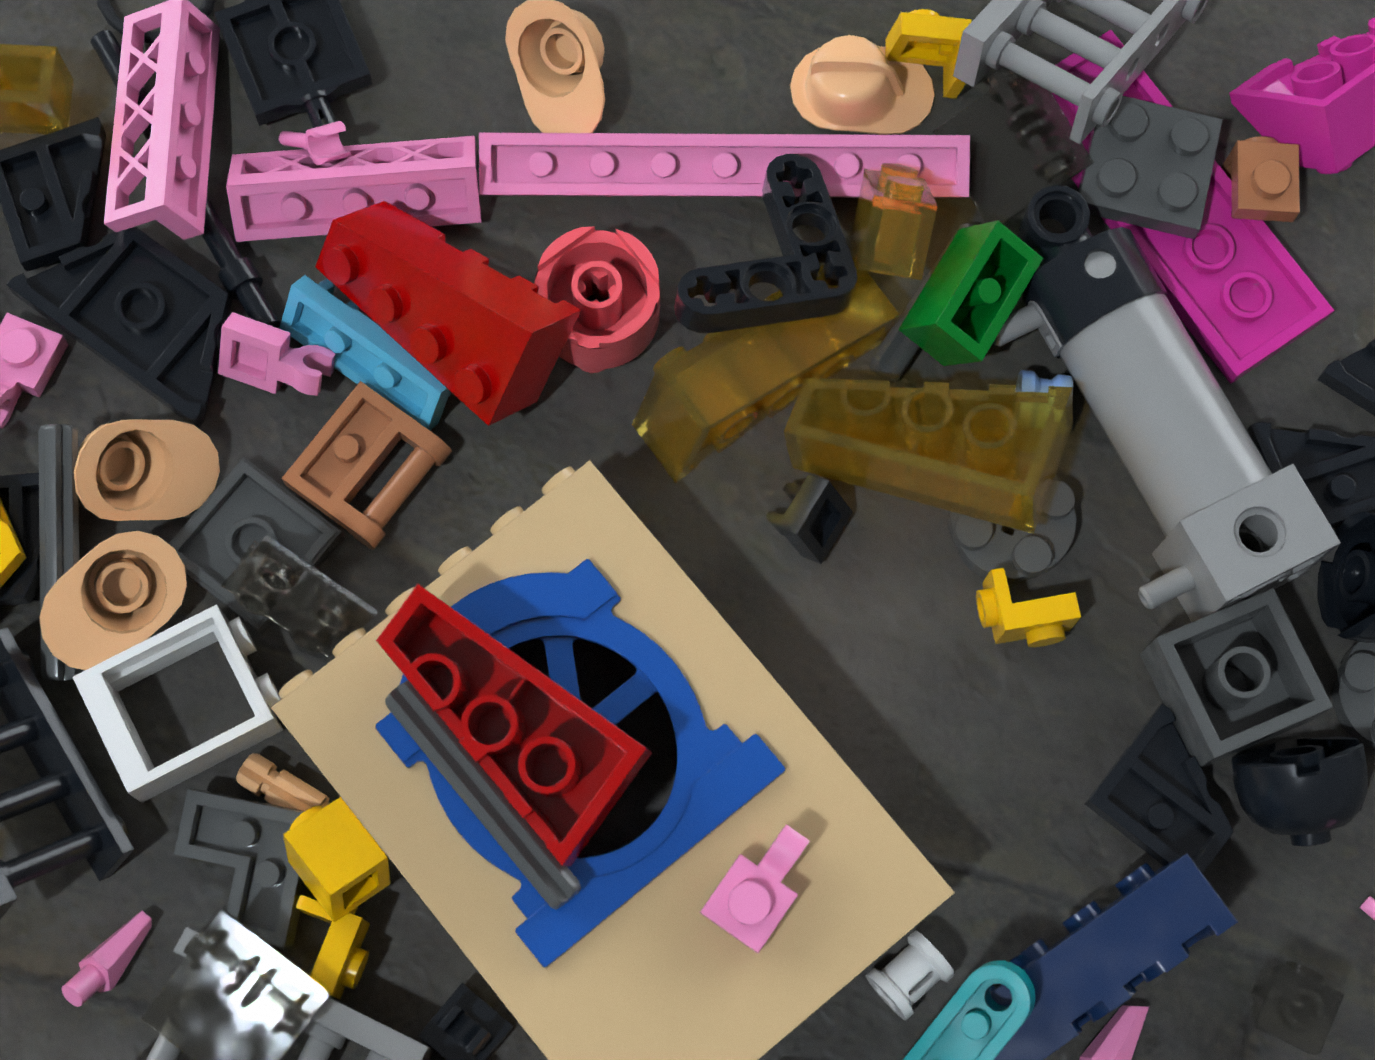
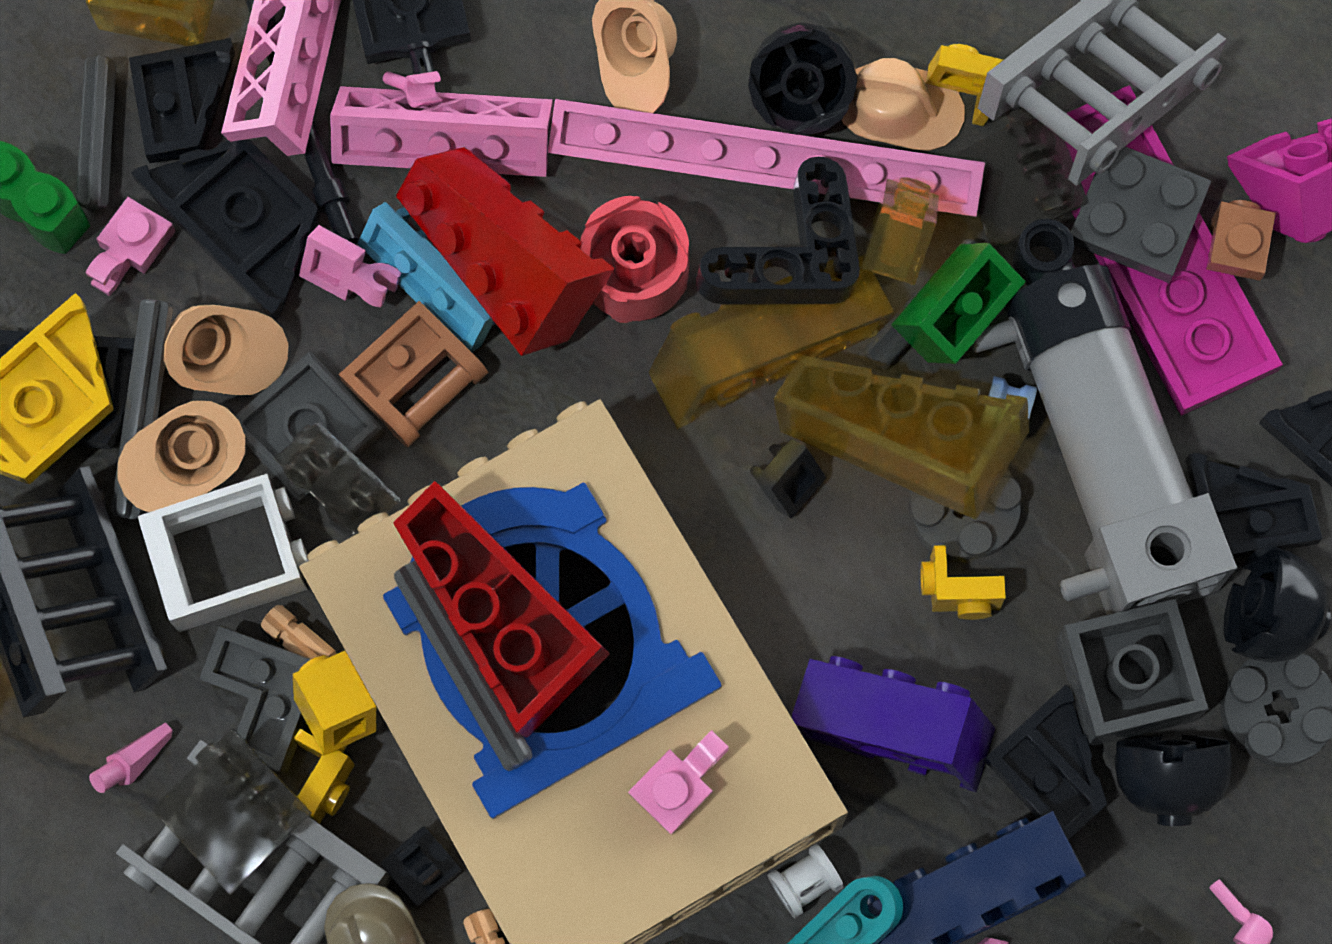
camera: 15 degrees right, 0 degrees up
none -> black cylinder [748,22,857,136]
none -> dark purple wedge [791,656,995,793]

